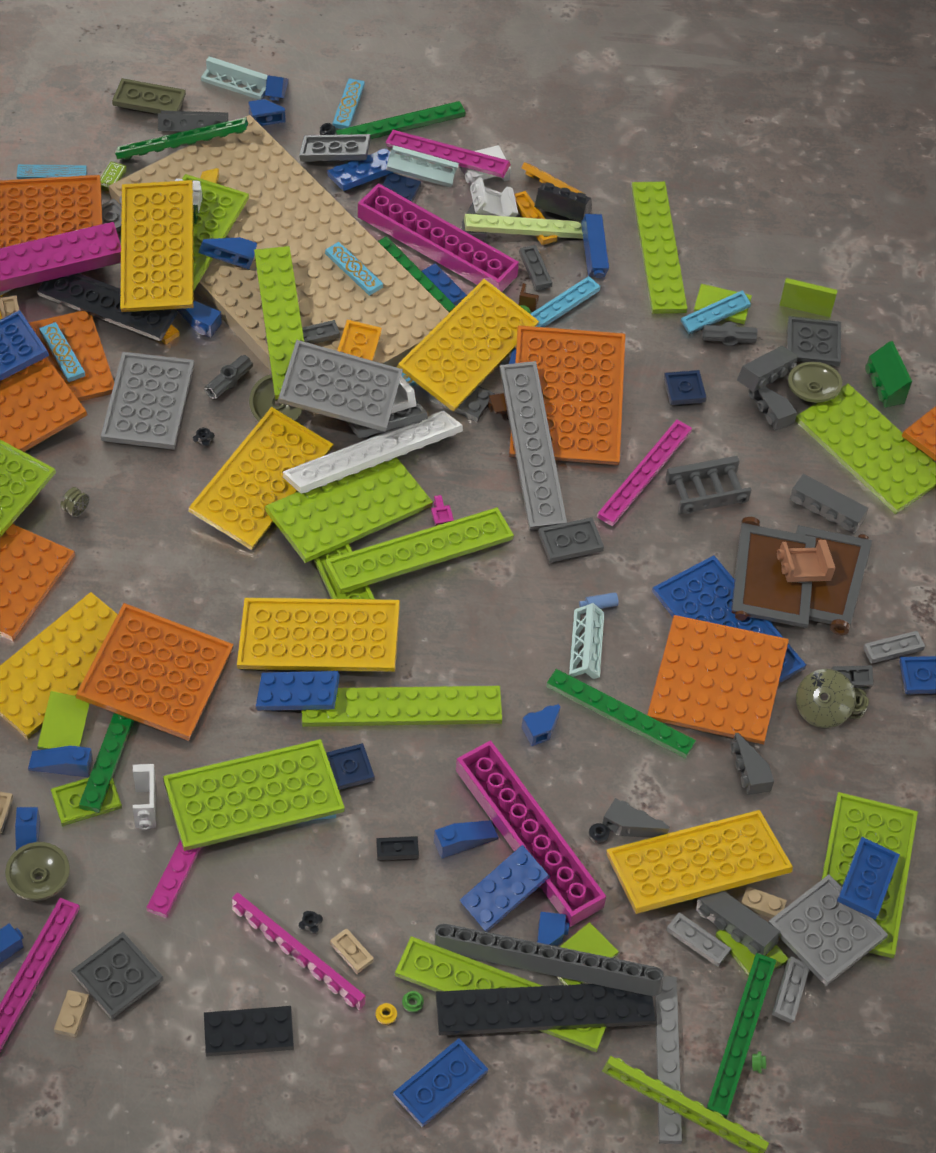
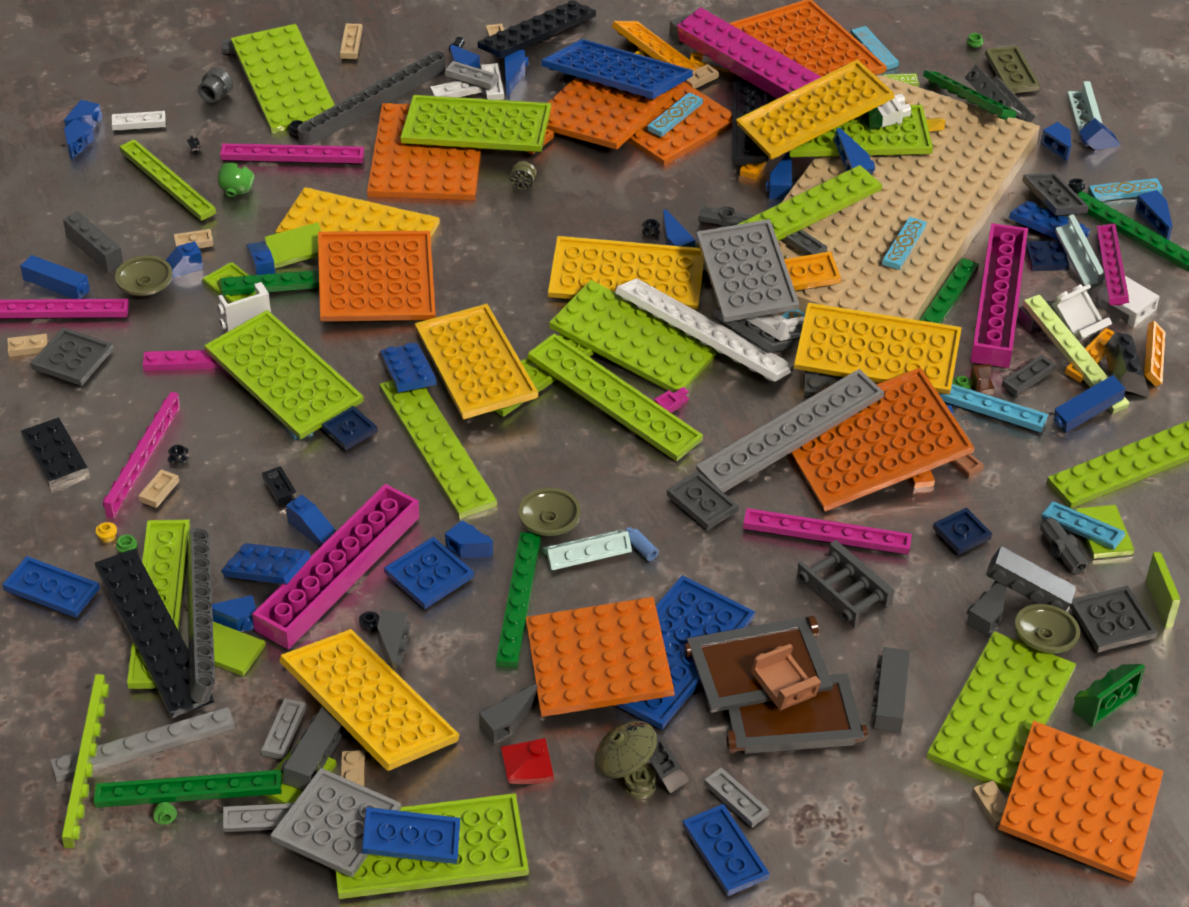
camera: 70 degrees right, 10 degrees down
light grey plate [101,352,194,450] -> none
blue plate [422,263,467,306] -> none
none -> blue plate [384,537,474,609]
none -> red plate [501,738,555,784]
none -> olive dish [518,488,581,536]
none -> blue slope [663,209,696,248]
none -> bright green plate [966,33,983,48]
none -> blue slope [1135,190,1173,240]

